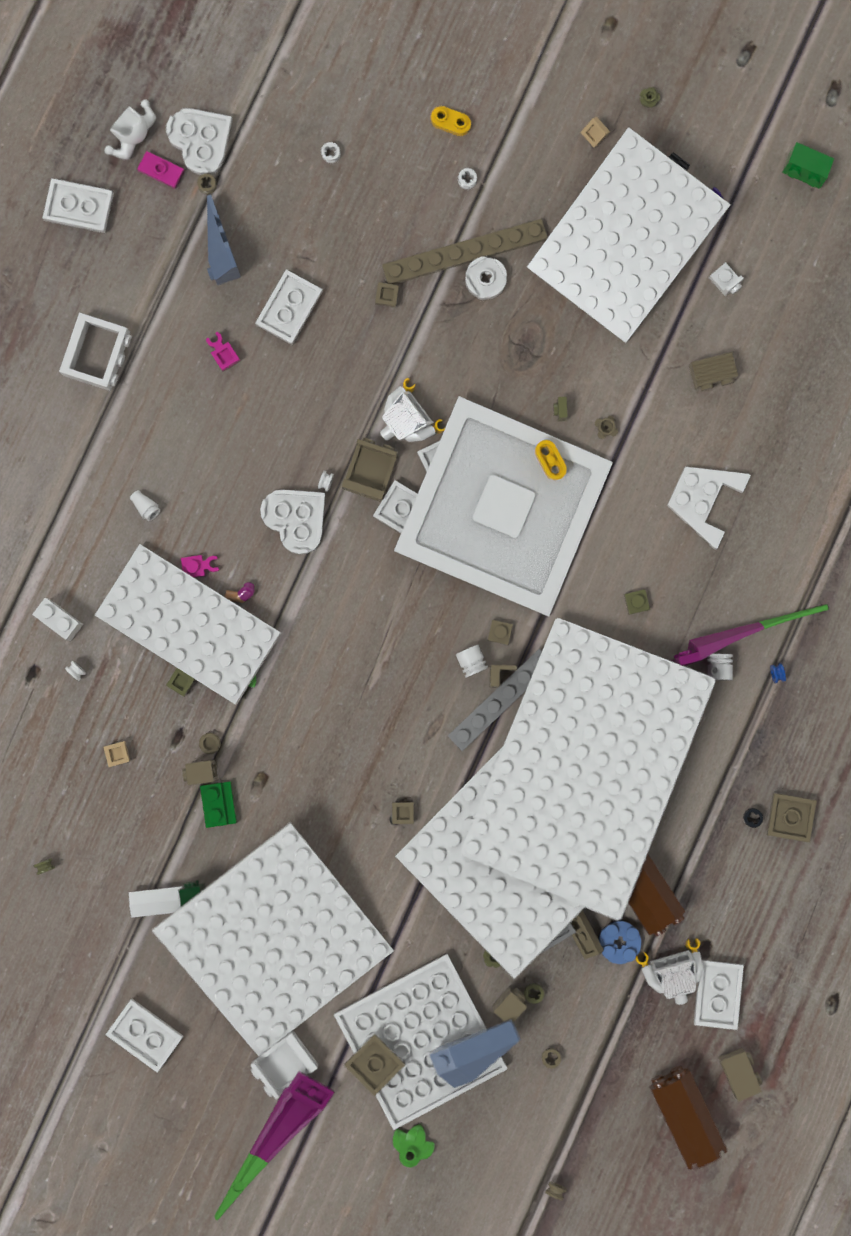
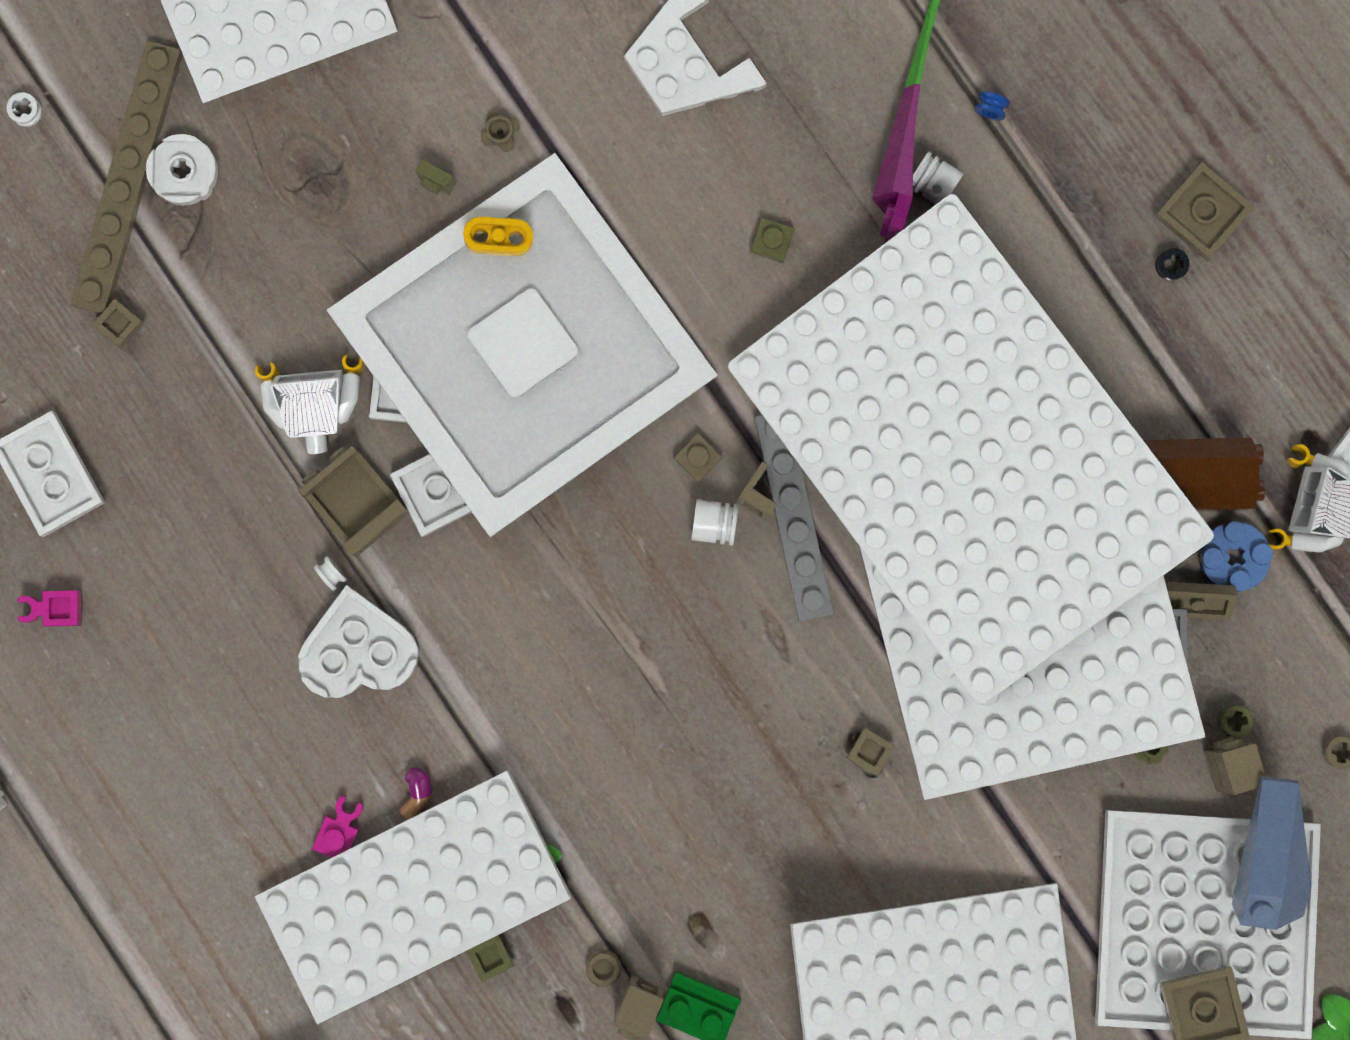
camera: 60 degrees left, 0 degrees up
white cone [130,490,160,521] -> none

